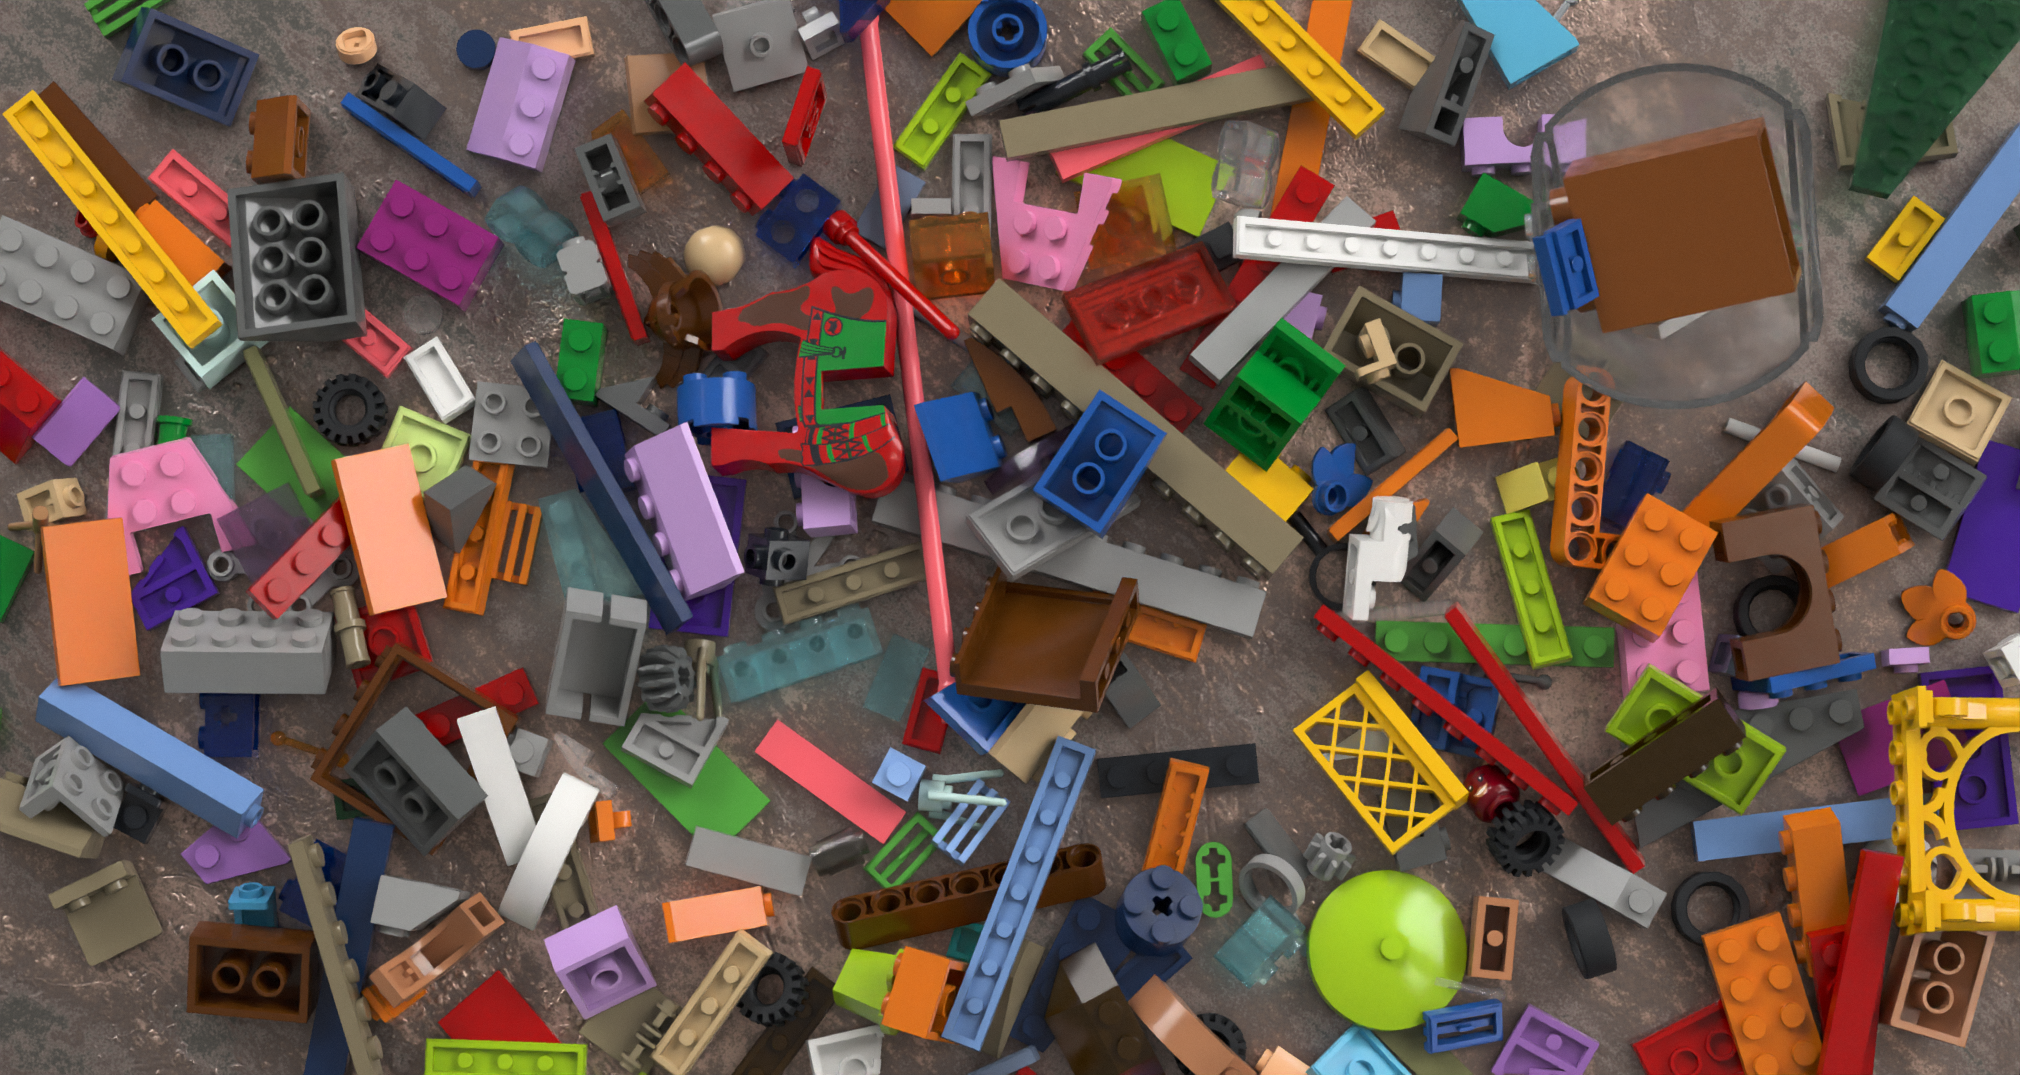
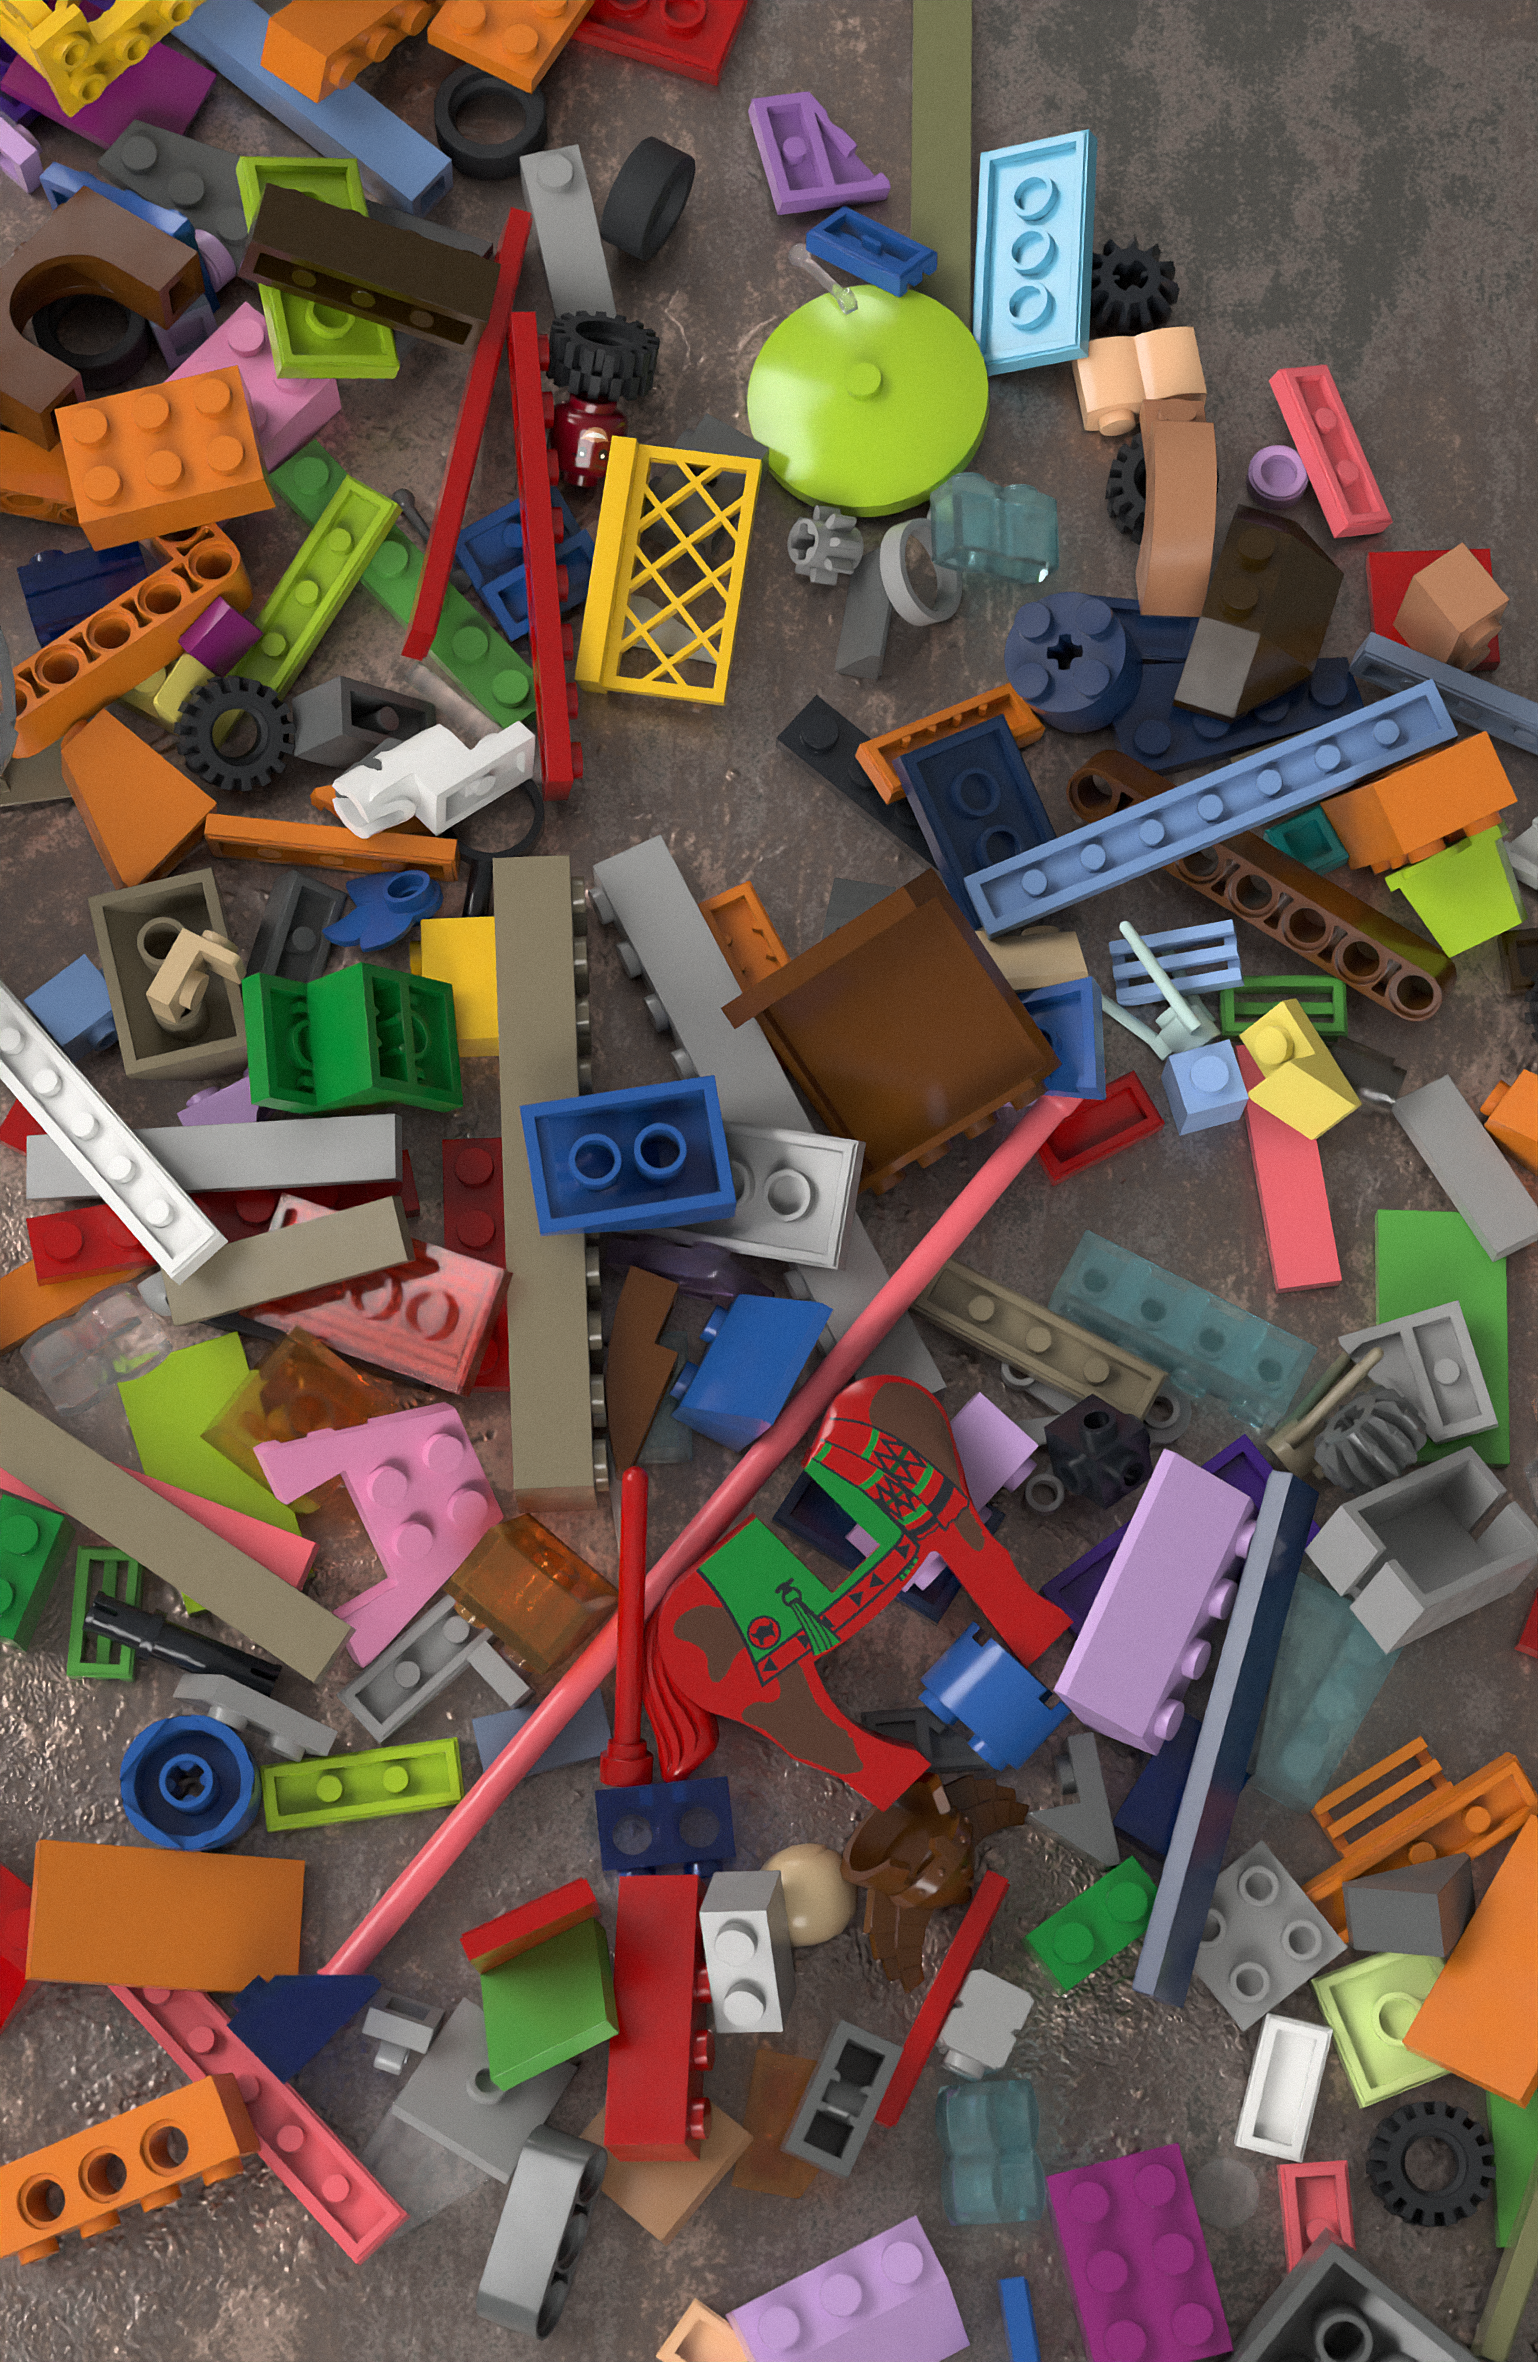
camera: 140 degrees left, 10 degrees down
clear light blue tile [863,634,931,722] -> none
bright green beam [1195,842,1233,918] -> none
nougat brick [1466,896,1519,981] -> none
none -> dark tan tile [160,1196,416,1326]
none -> black tyre [174,675,296,791]
none -> magenta tile [177,596,264,678]
none -> bright green tile [480,1917,619,2091]
none -> light grey brick [699,1870,797,2033]
none -> dark blue tile [891,714,1057,931]
none -> light yellow slope [1239,998,1362,1140]

